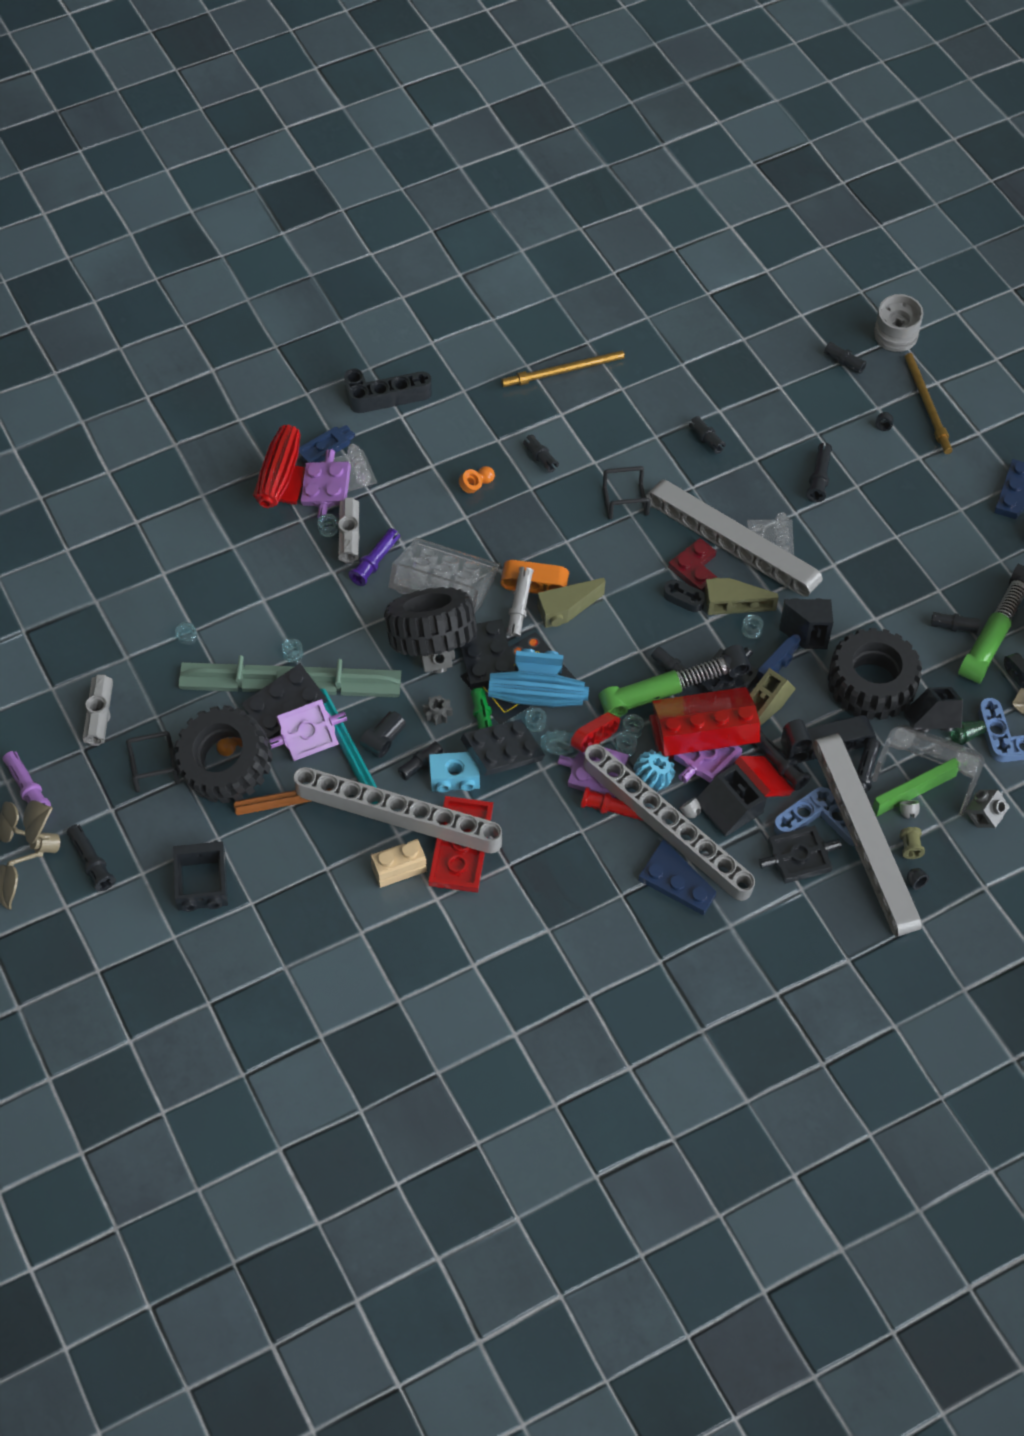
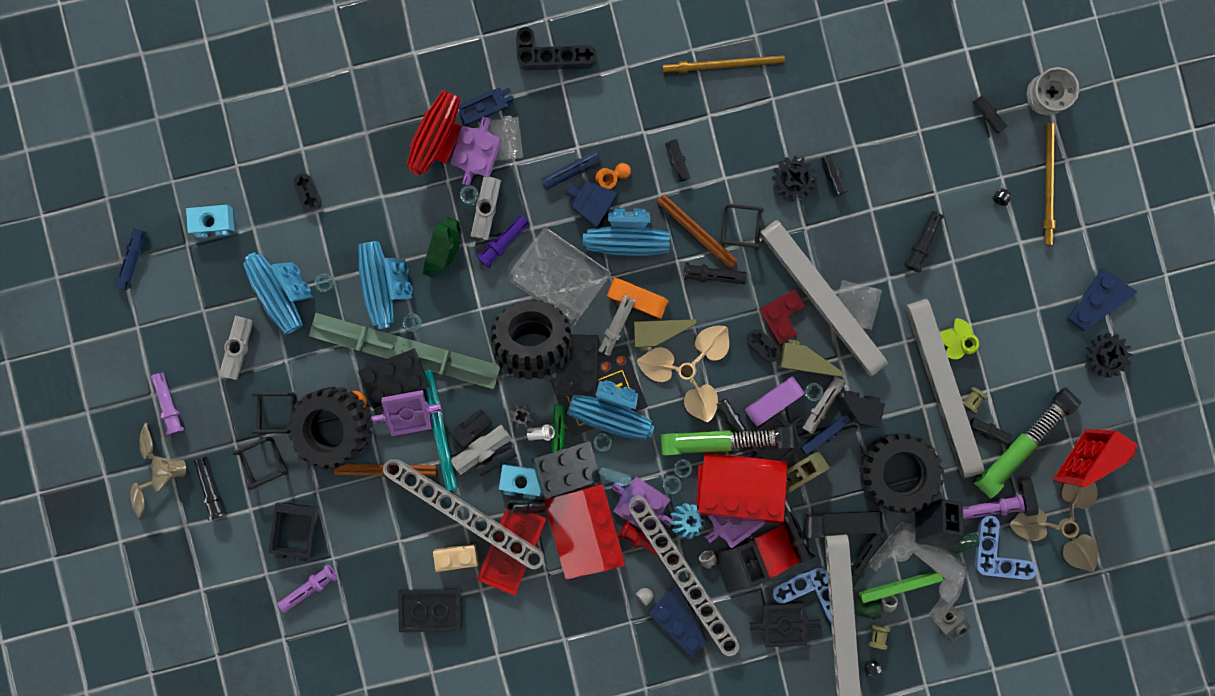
camera: 10 degrees right, 30 degrees up
red beam [571,712,620,752] -> none
none -> medium azure brick [186,205,235,238]
none -> black piece [233,437,288,490]
none -> dark azure plate [243,252,313,335]
none -> medium lavender pin [278,564,338,613]
none -> black beam [294,173,321,212]
none -> dark azure plate [358,241,413,329]
none -> black plate [398,588,462,632]
none -> dark green connector [423,217,462,278]
none -> light grey piece [451,424,512,475]
none -> black pin [506,498,546,514]
none -> white pin [527,424,555,441]
none -> dark blue pin [541,151,601,190]
none -> slope [544,483,625,579]
none -> dark blue torso [565,181,617,228]
none -> dark azure plate [583,208,670,256]
none -> light grey hinge [635,588,653,606]
none -> tan plant [637,326,730,422]
none -> dark orange axle [657,195,738,269]
none -> black pin [683,262,747,285]
none -> medium lavender beam [744,376,804,427]
none -> black gear [771,156,817,201]
none -> light grey pin [802,376,845,435]
none -> clear green cone [854,600,881,620]
none -> light grey beam [906,299,984,479]
none -> lime plate [940,318,979,359]
none -> olive bush [962,387,988,414]
none -> medium lavender pin [963,494,1025,520]

